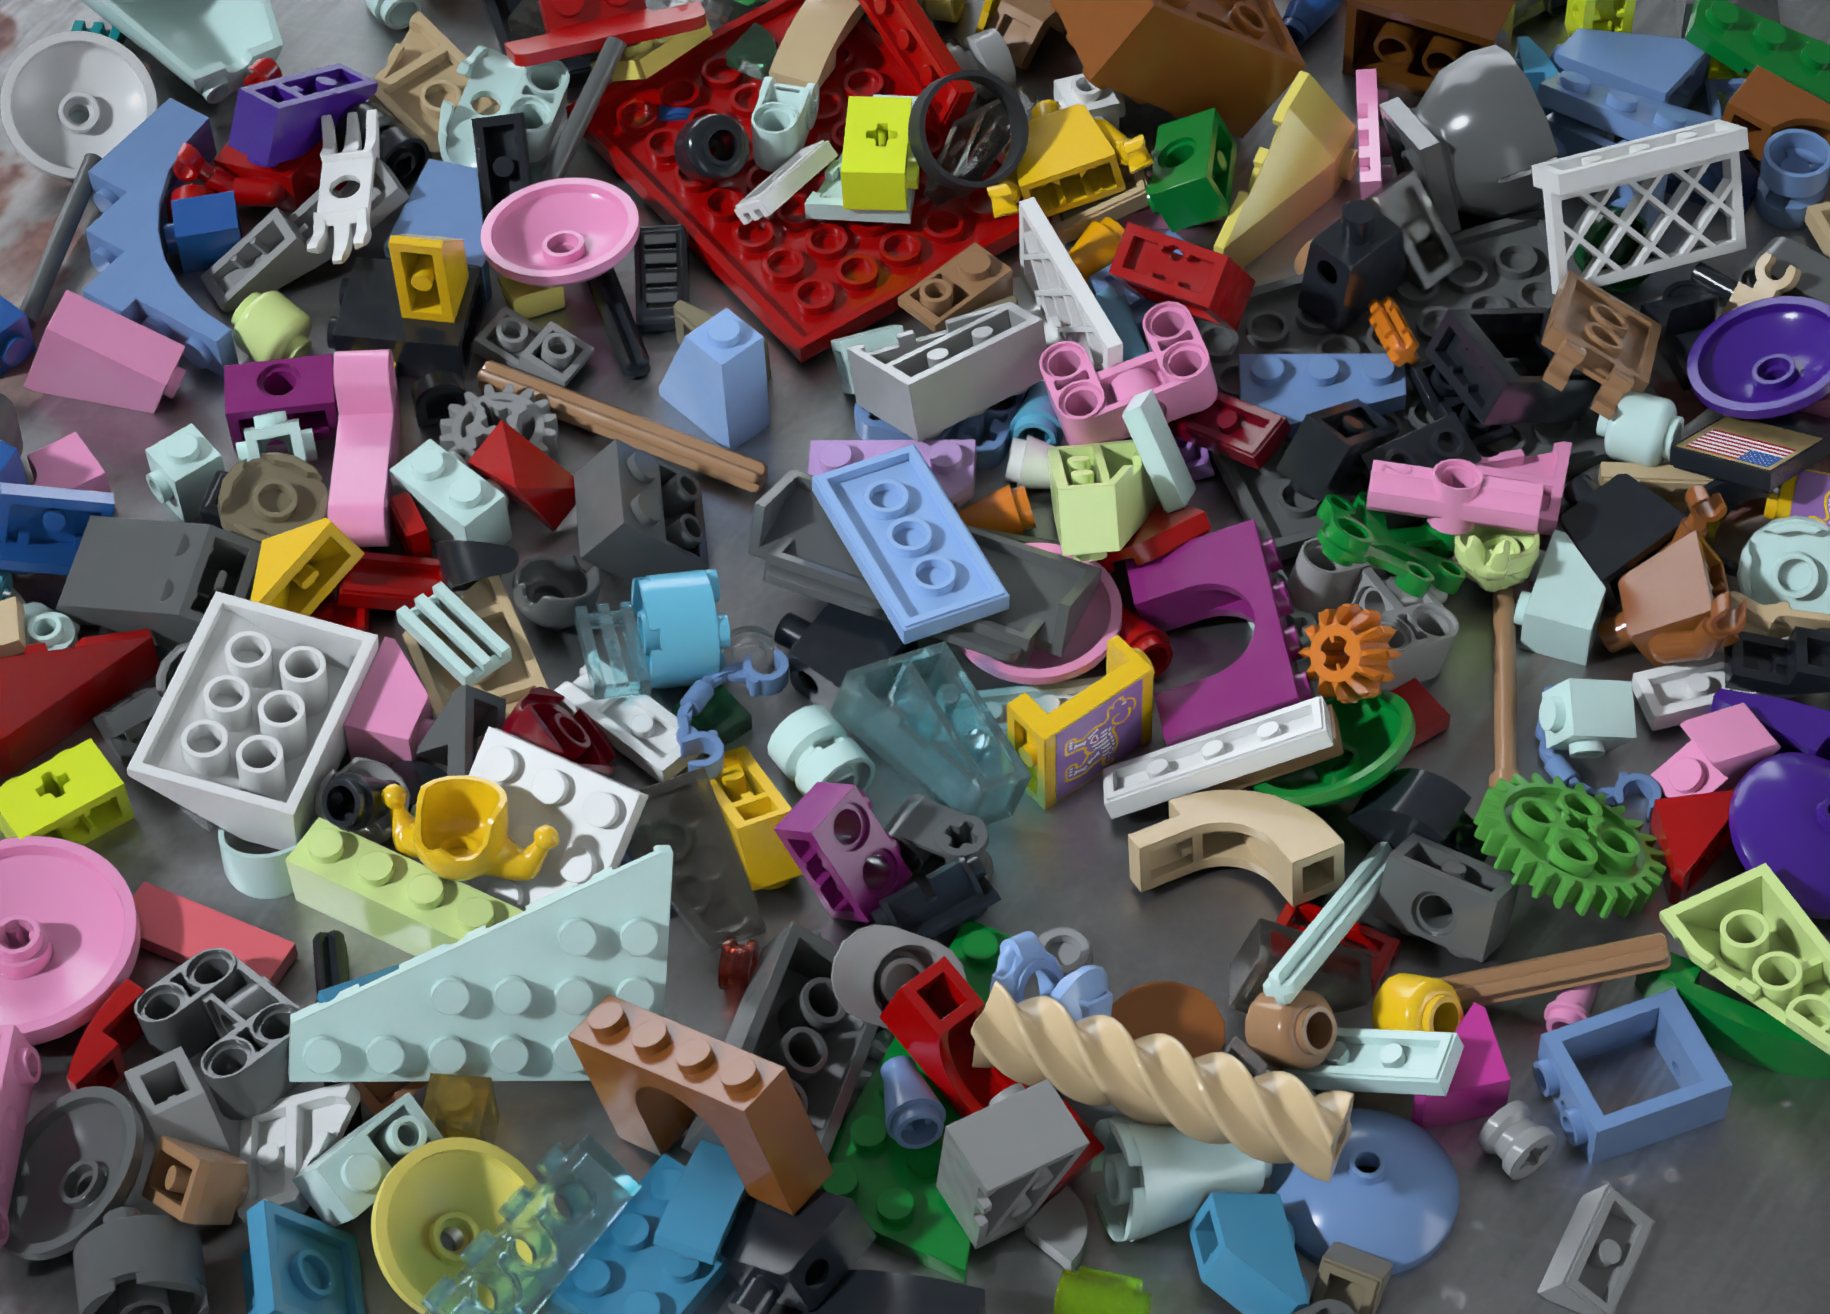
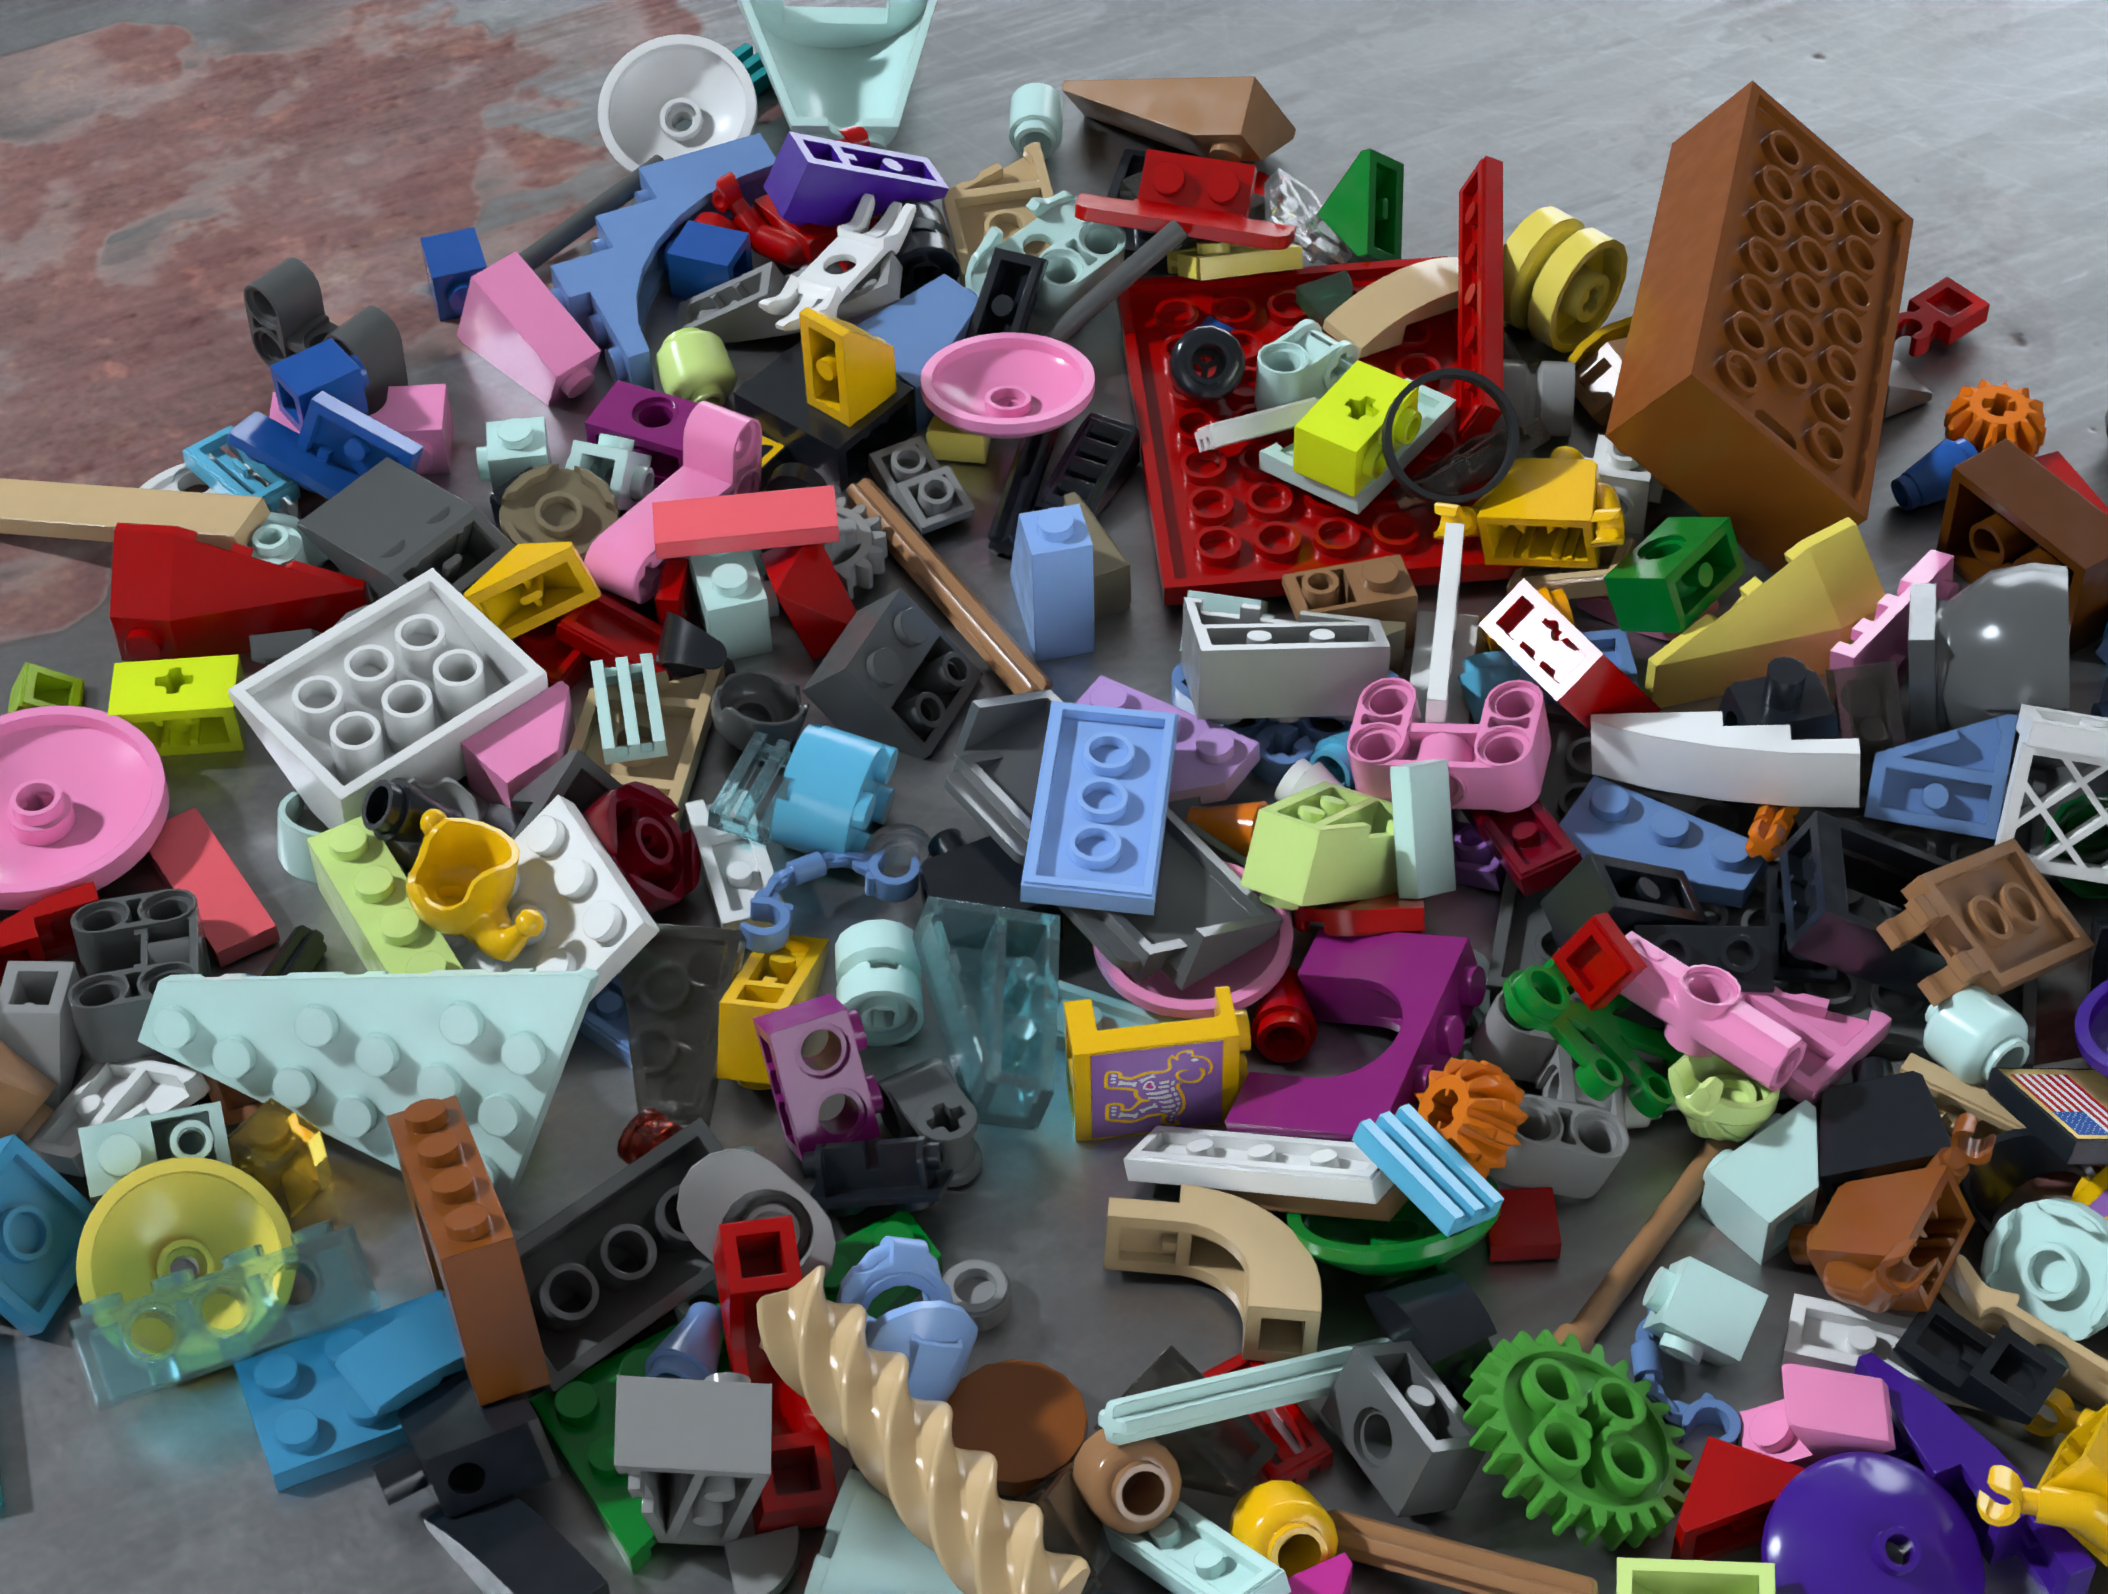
camera: 30 degrees right, 5 degrees down
clear green tile [671,684,753,758] -> none
none -> coral tile [652,485,840,559]
none -> medium azure tile [1352,1103,1504,1237]
none -> red tile [1551,912,1647,1011]
none -> white slope [1591,711,1860,808]
none -> medium blue wing [1864,714,2019,840]

